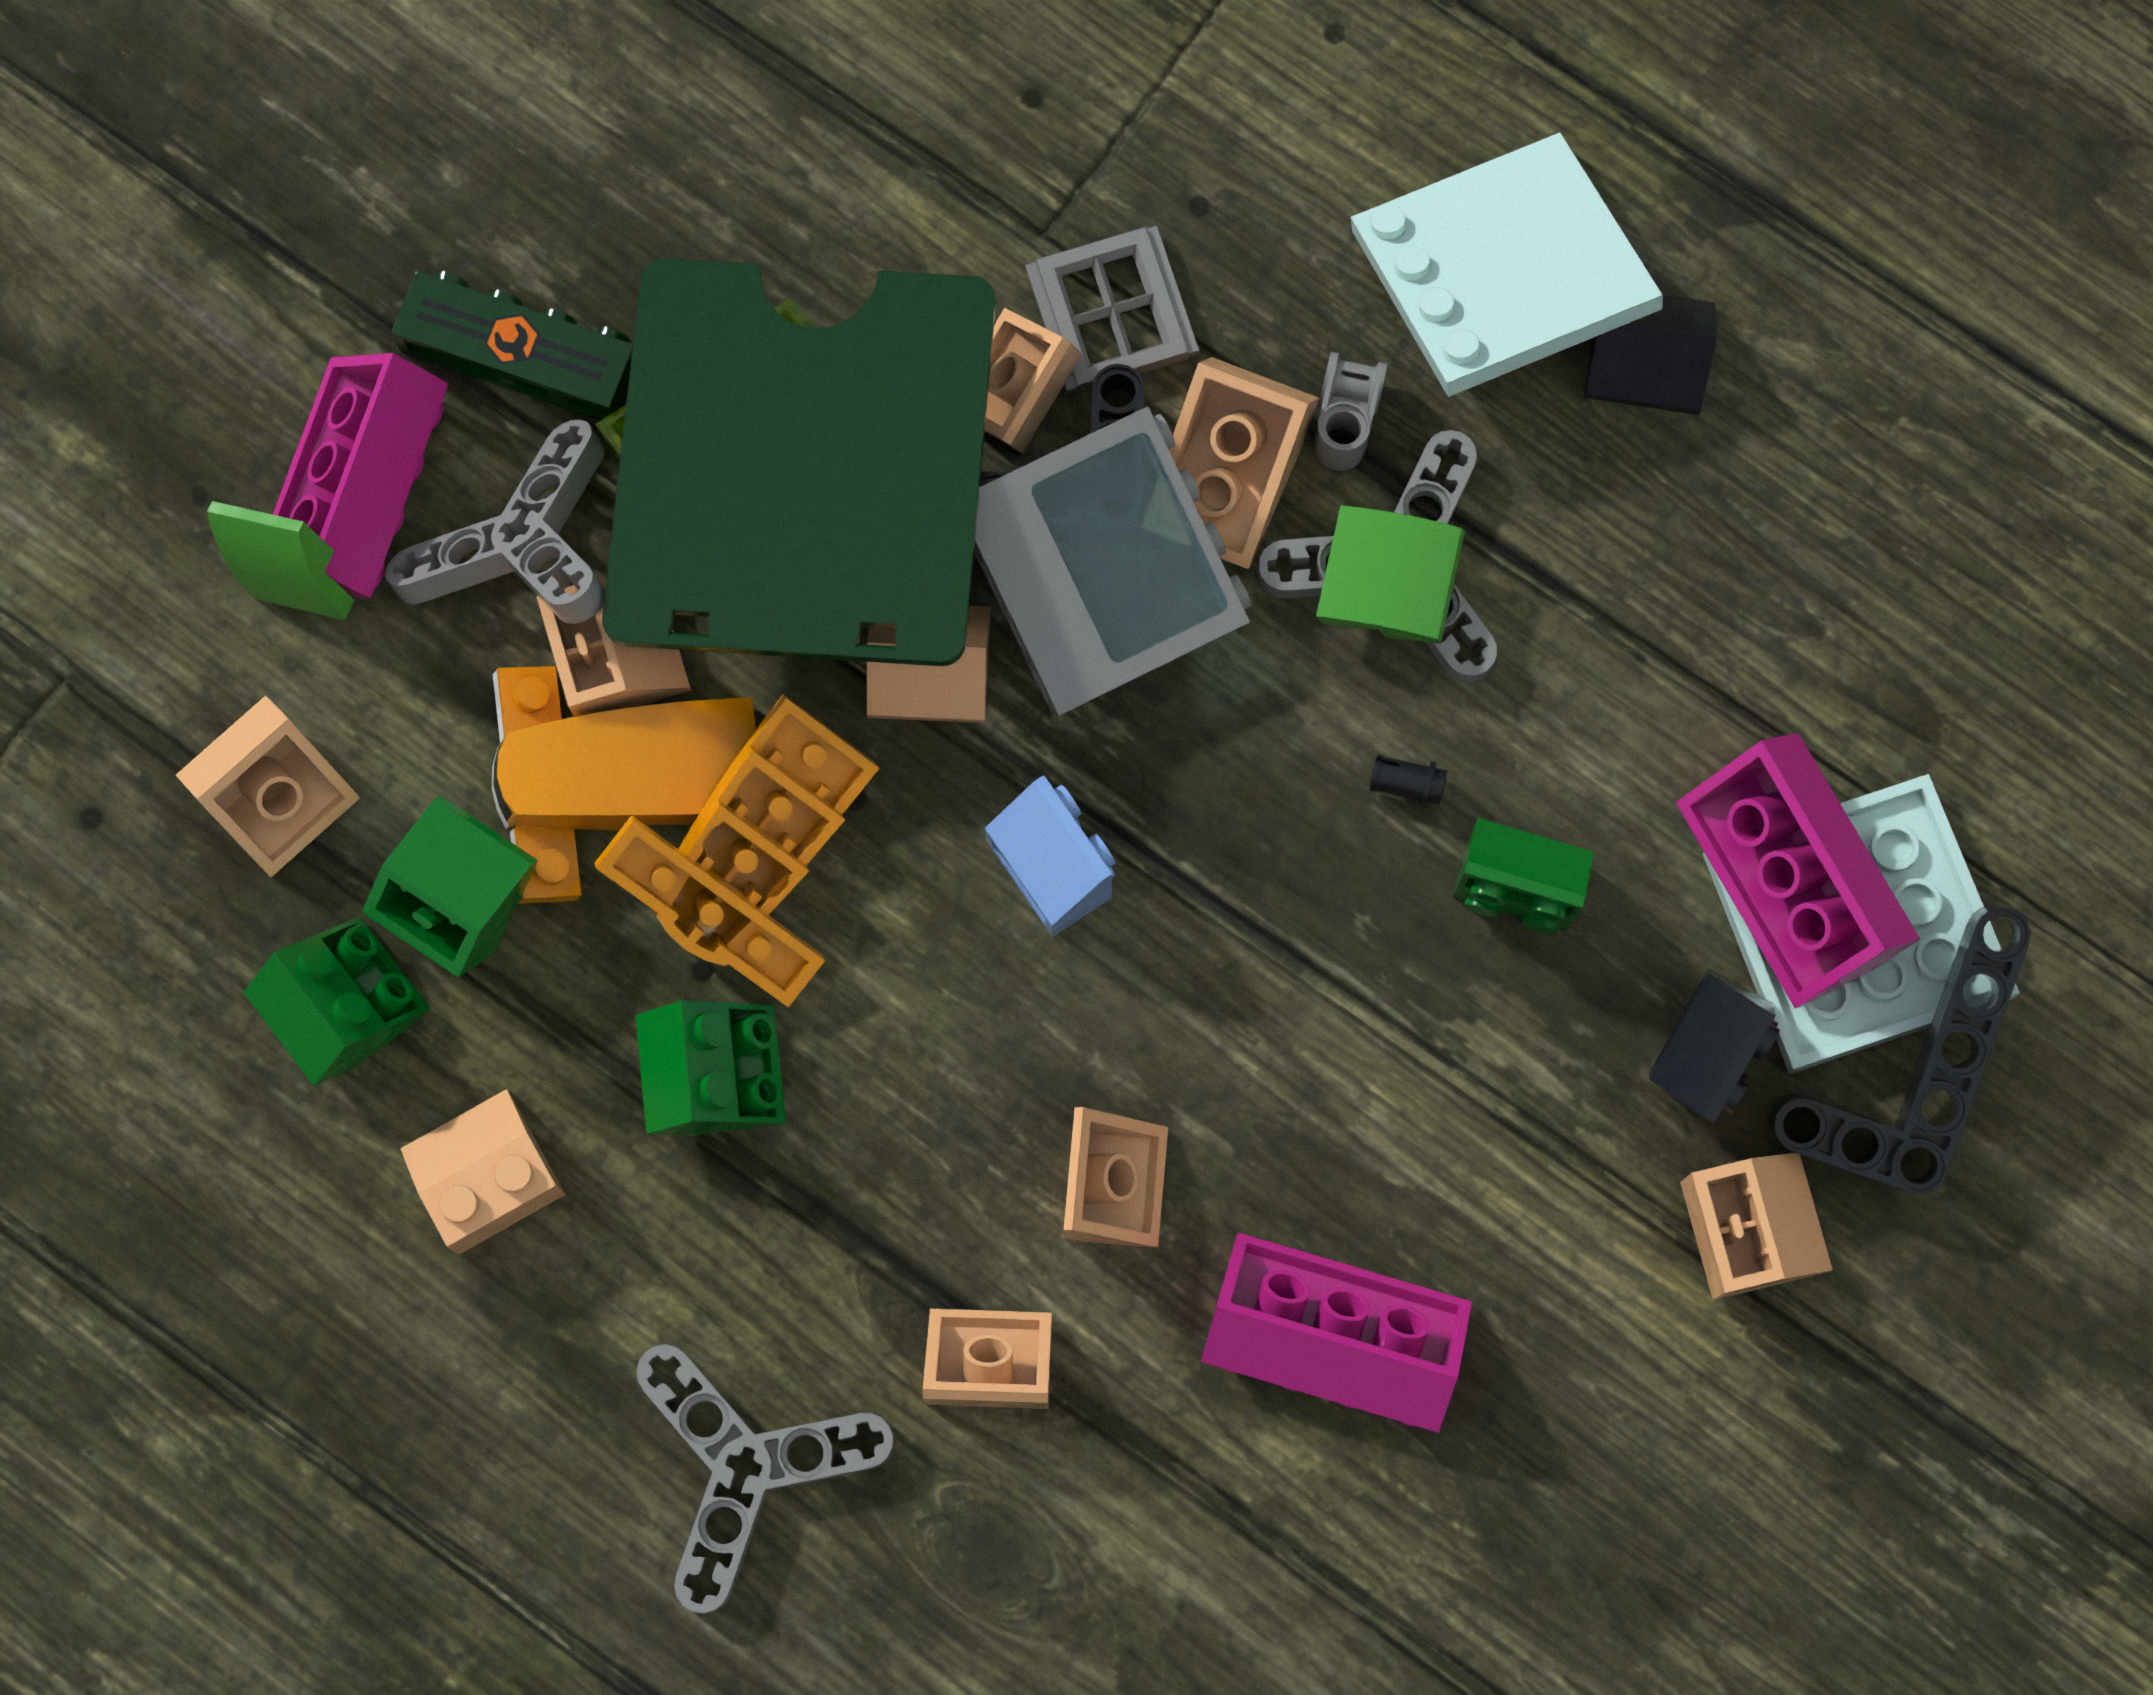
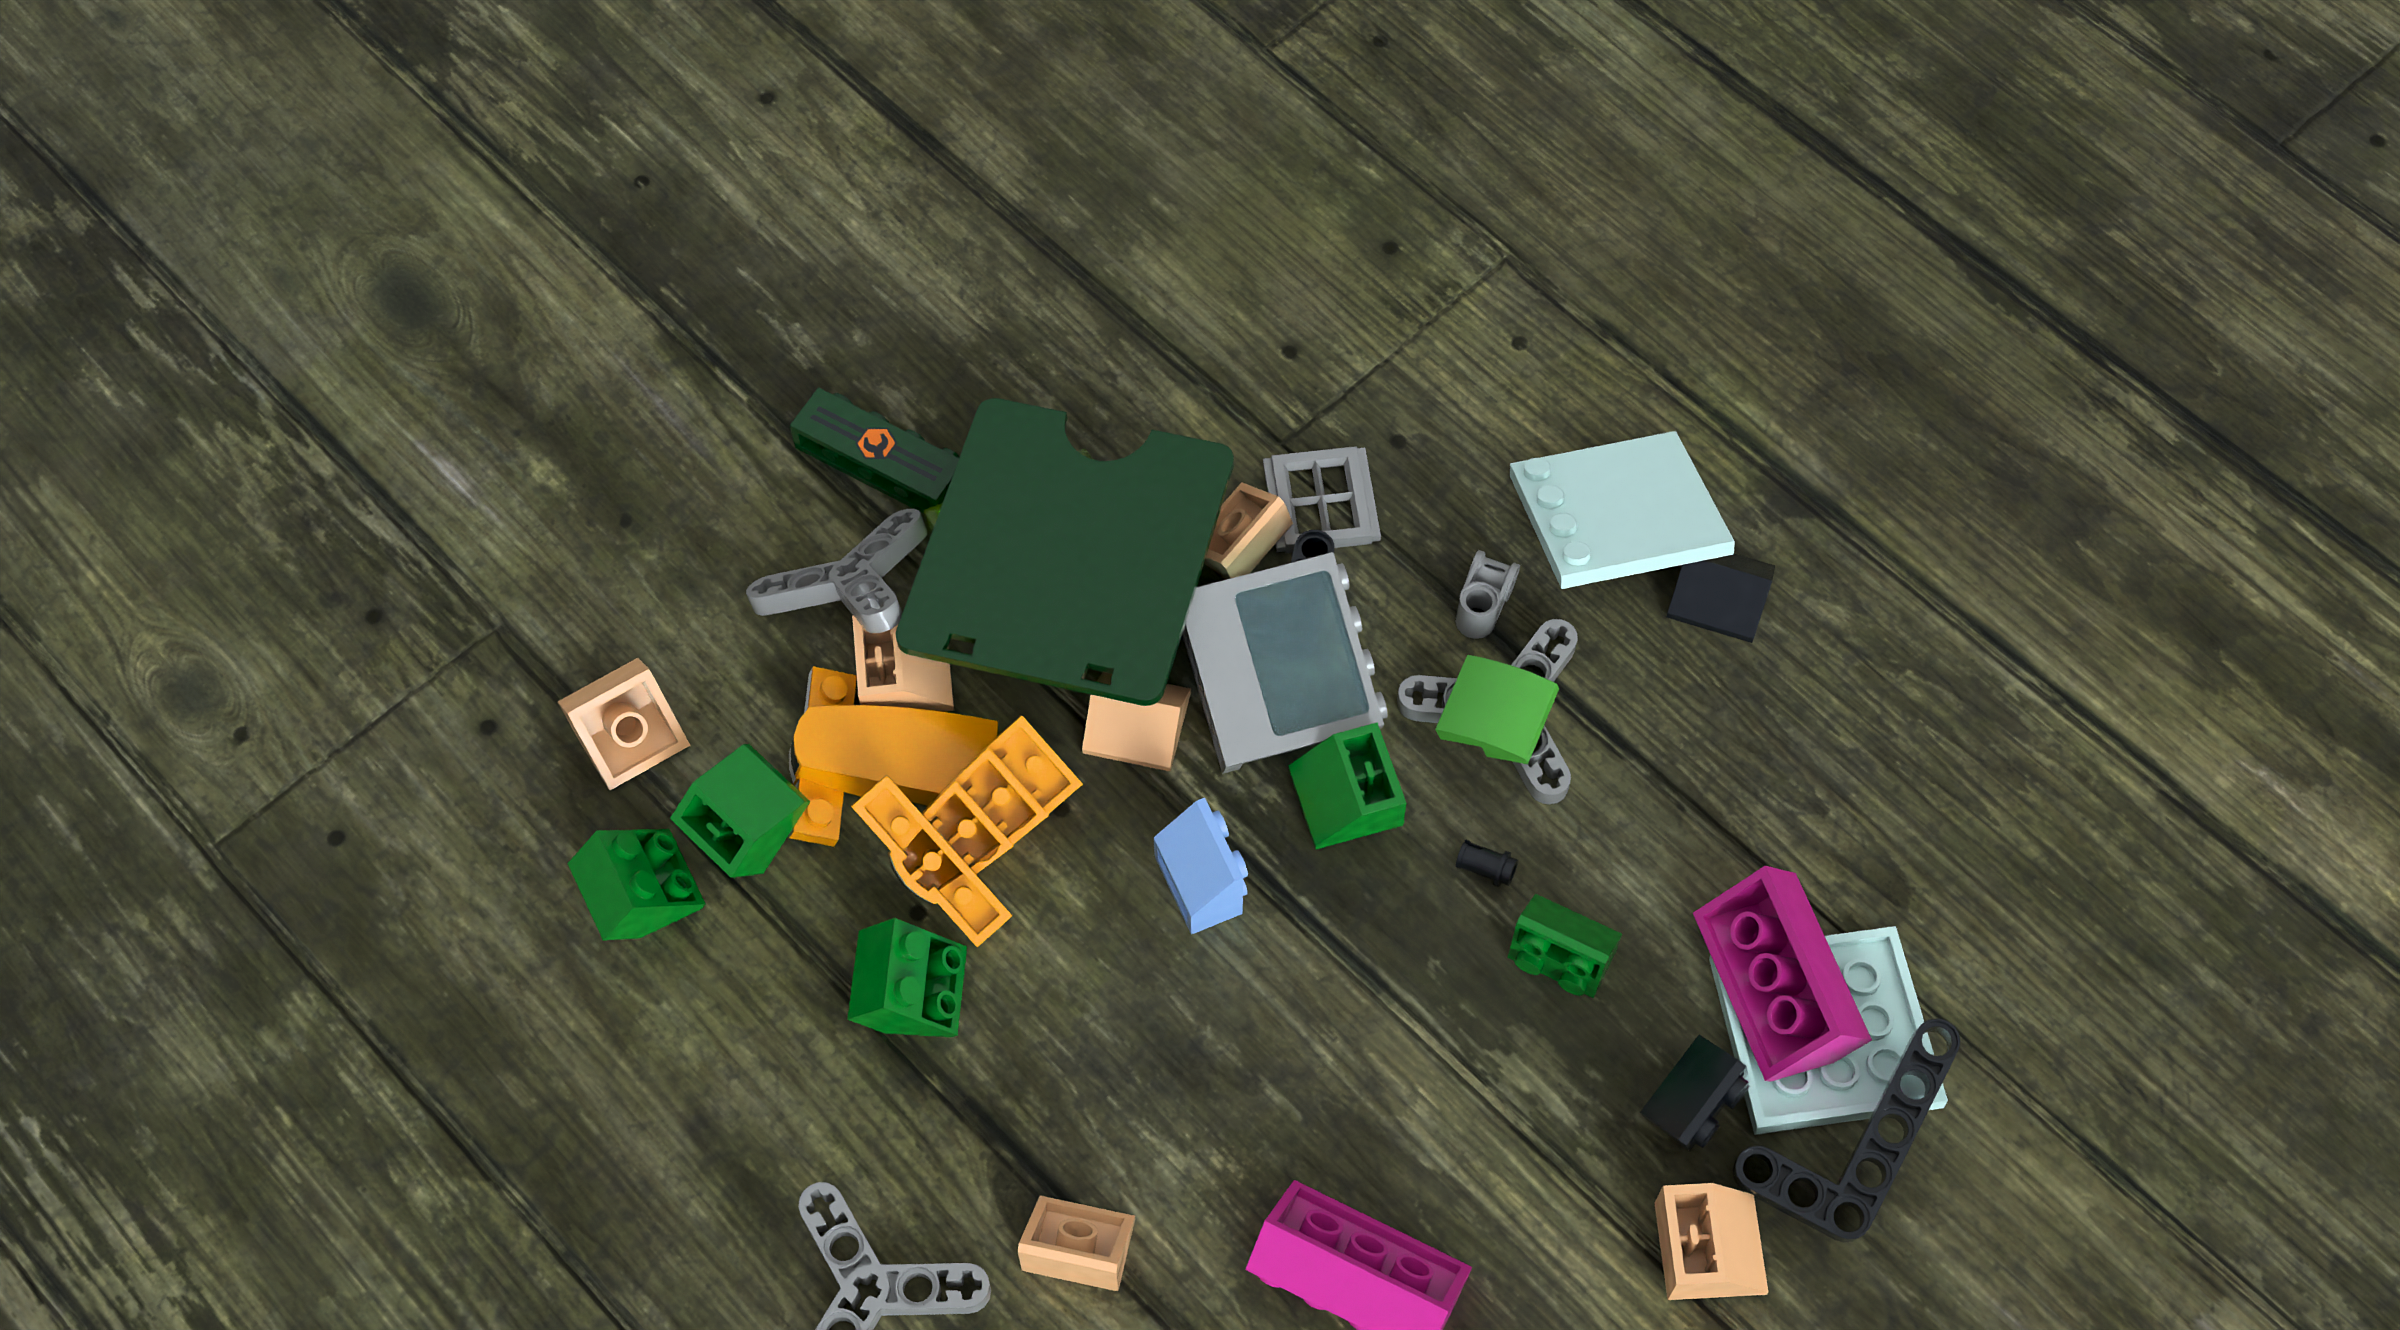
camera: 10 degrees right, 15 degrees down
bright green slope [207,501,355,621] -> none
dark pink slope [272,353,449,599] -> none
light nougat slope [400,1089,566,1255] -> none
light nougat slope [1063,1107,1168,1248] -> none
light nougat slope [1140,357,1319,569] -> none
none -> green slope [1288,722,1407,850]

